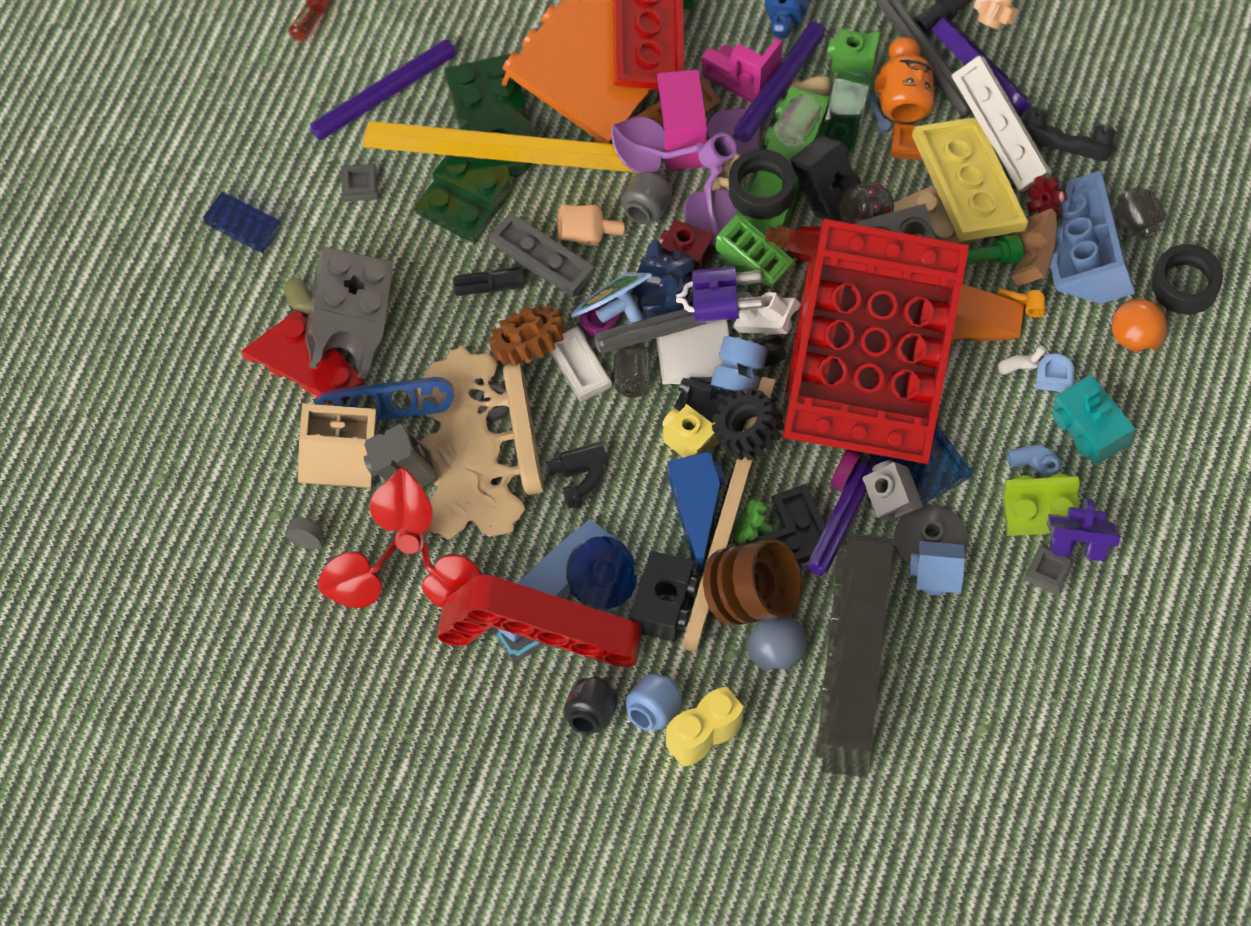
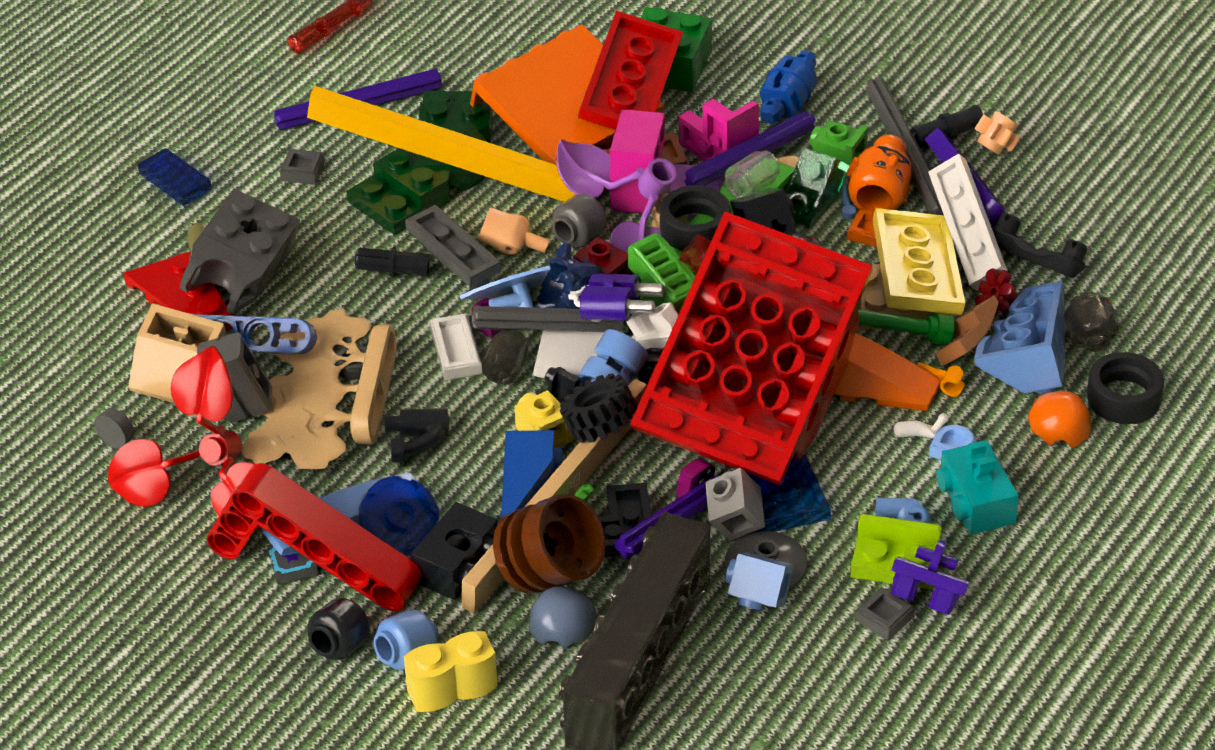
camera: 15 degrees right, 20 degrees down
dark orange gear [488,304,567,366] -> none

